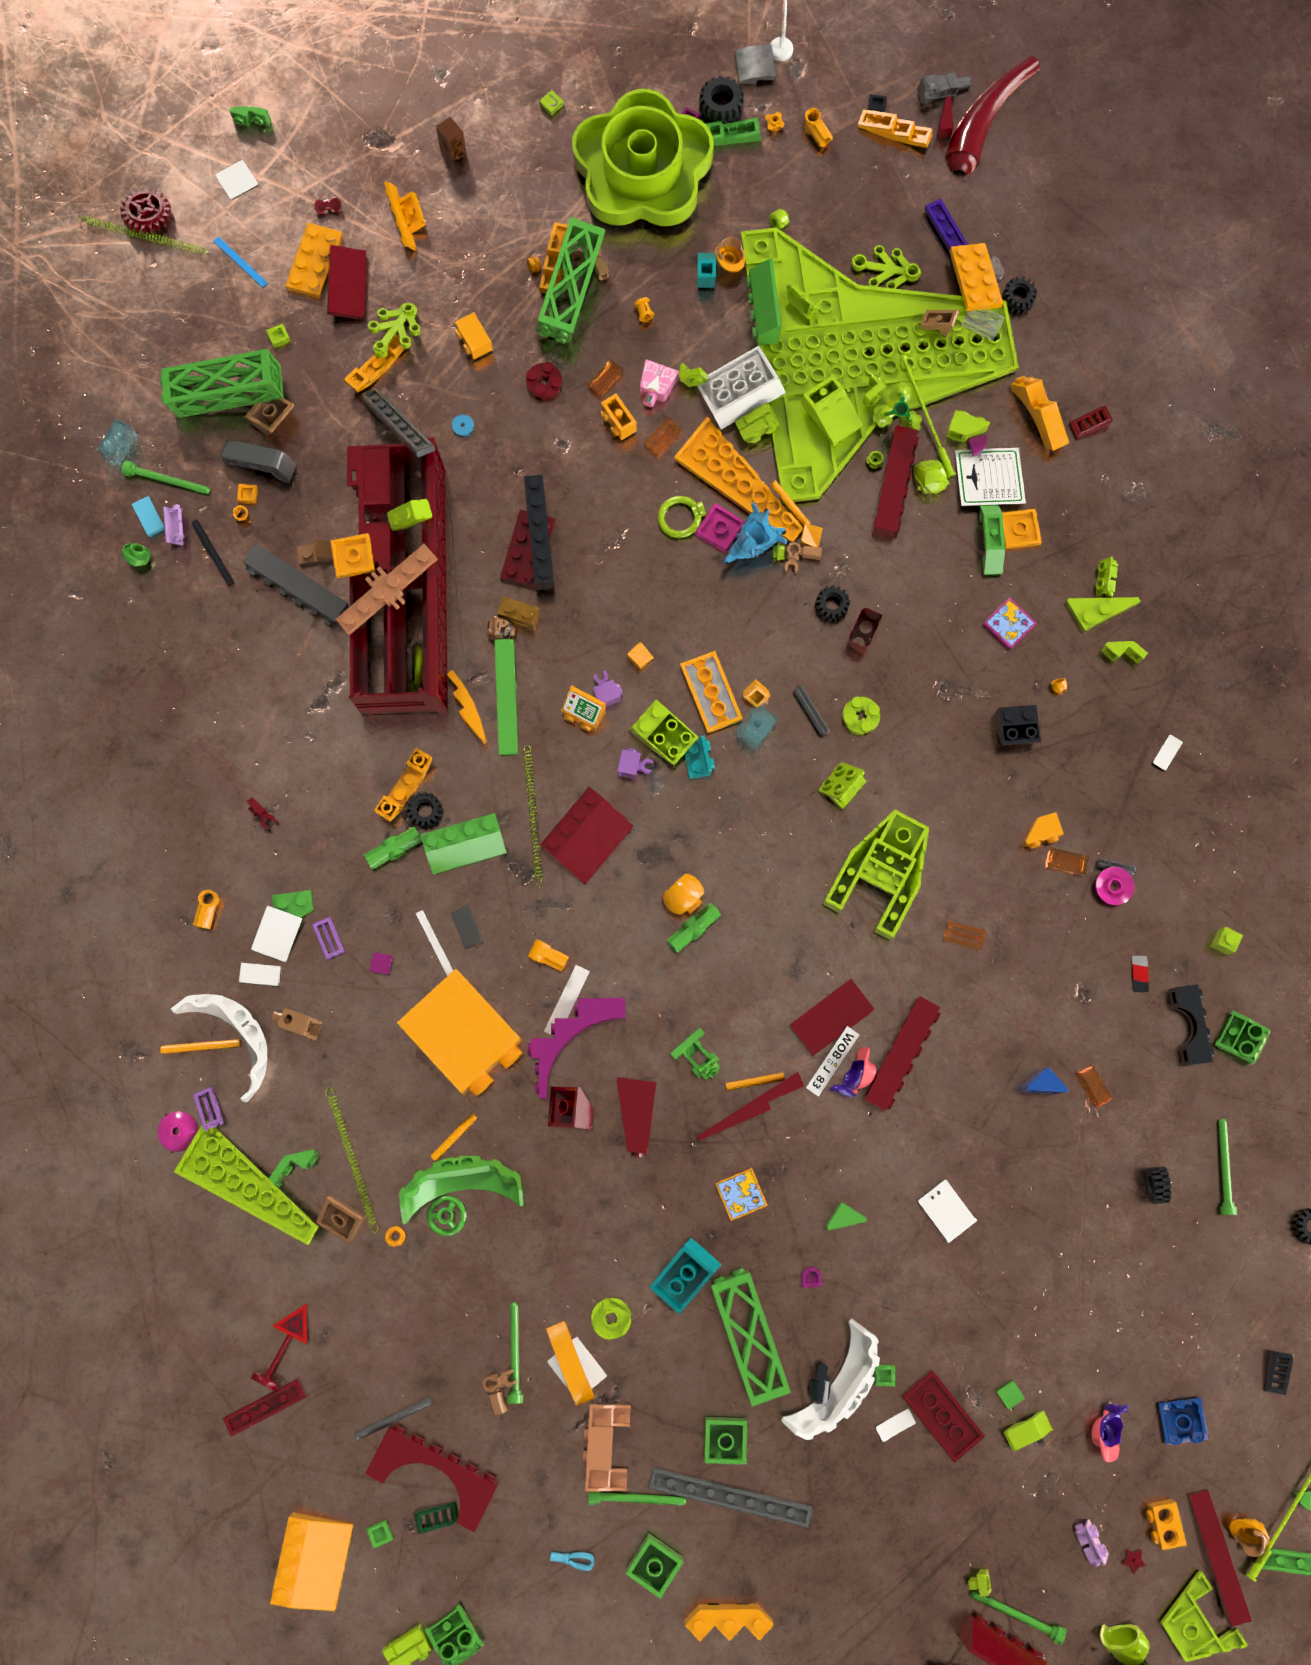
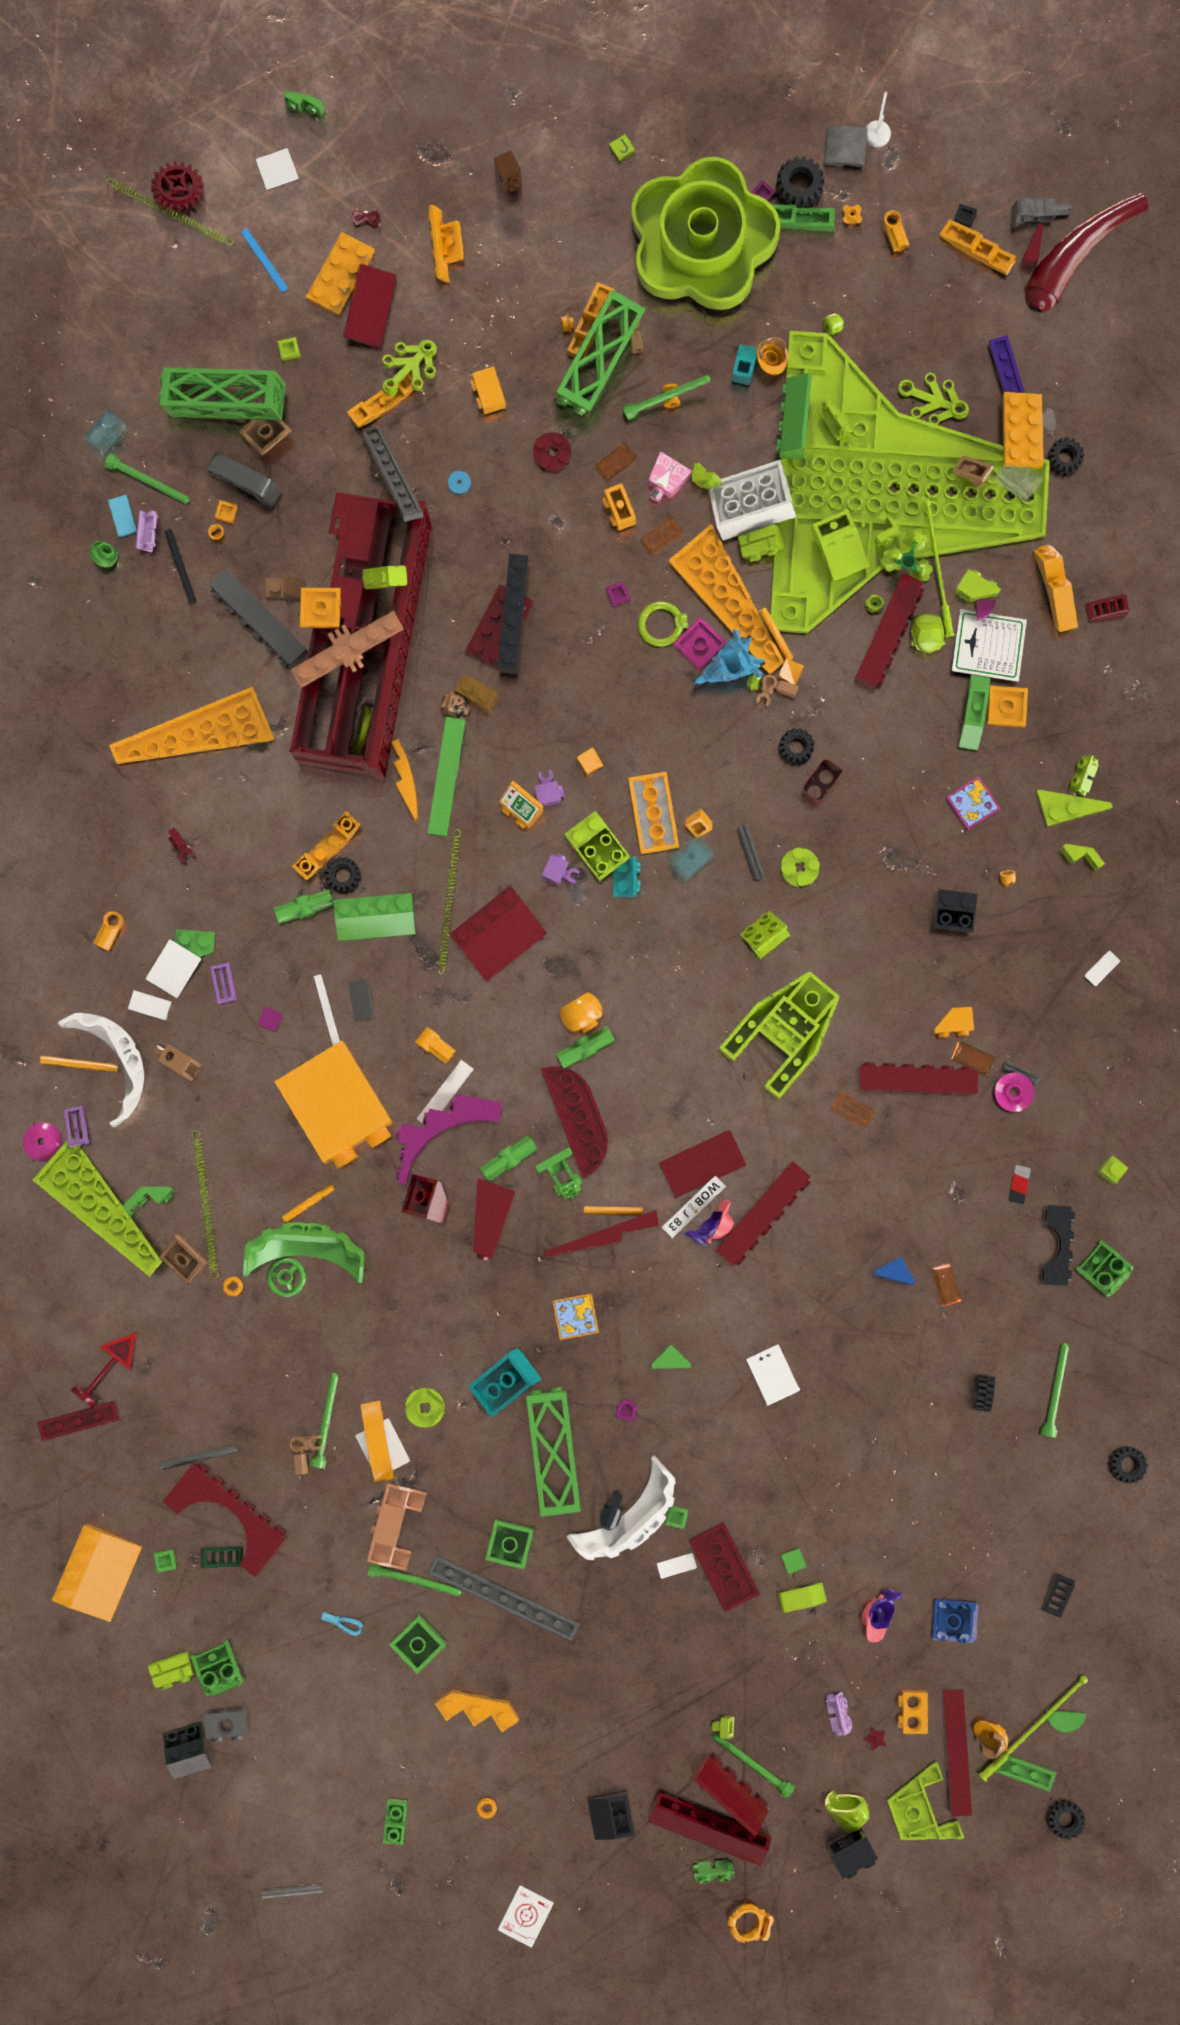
camera: 15 degrees right, 5 degrees up
none -> light orange wing [109,686,275,764]
none -> bright green piece [480,1135,538,1182]
none -> dark red plate [541,1066,608,1178]
none -> magenta tile [605,581,630,607]
none -> bright green piece [623,375,711,420]
none -> dark red brick [858,1062,978,1095]

